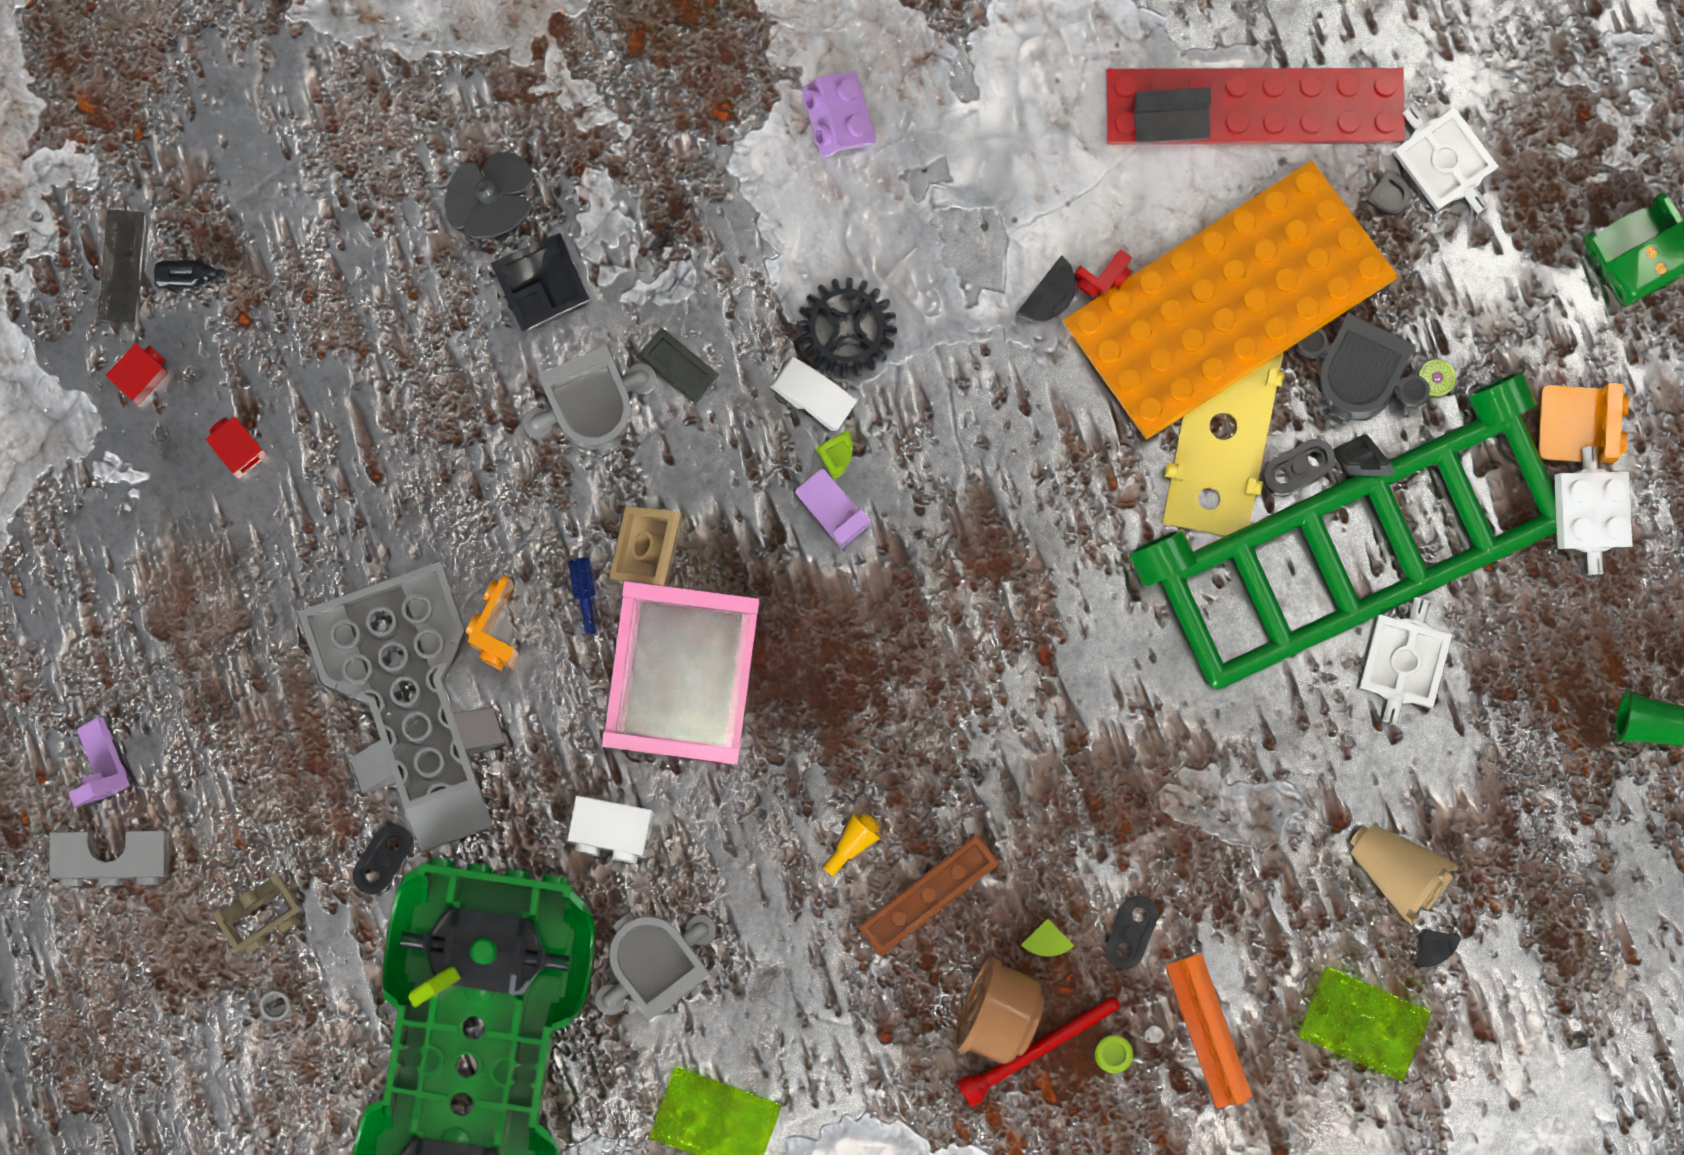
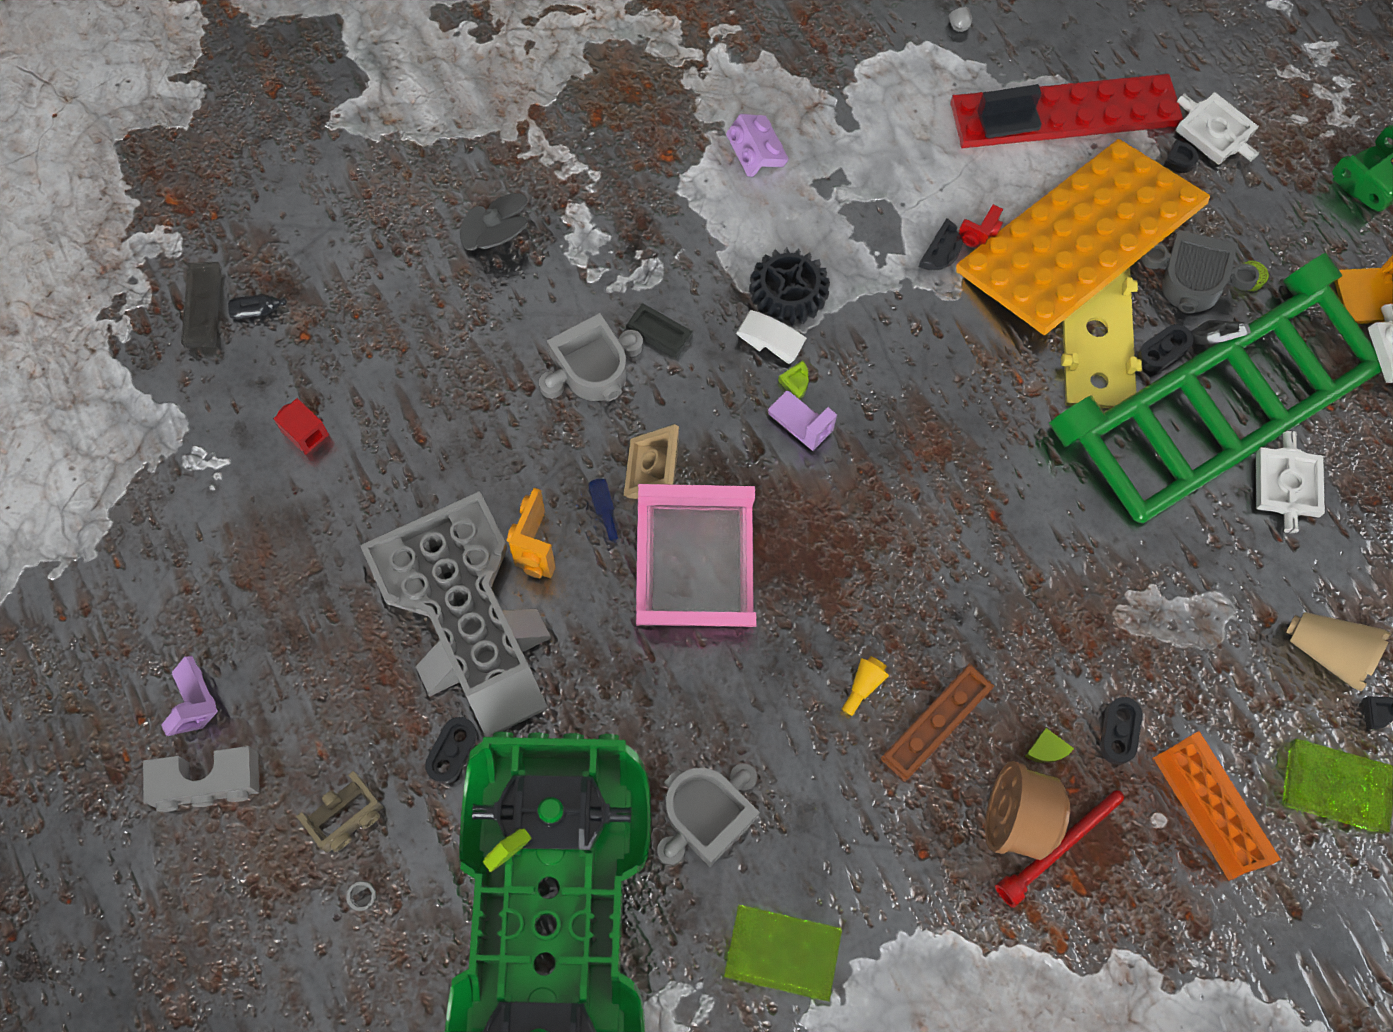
camera: 10 degrees left, 15 degrees down
red brick [105,343,169,406] -> none
black plate [491,233,591,332] -> none
white brick [567,796,655,864] -> none
lime tile [1095,1035,1133,1073] -> none

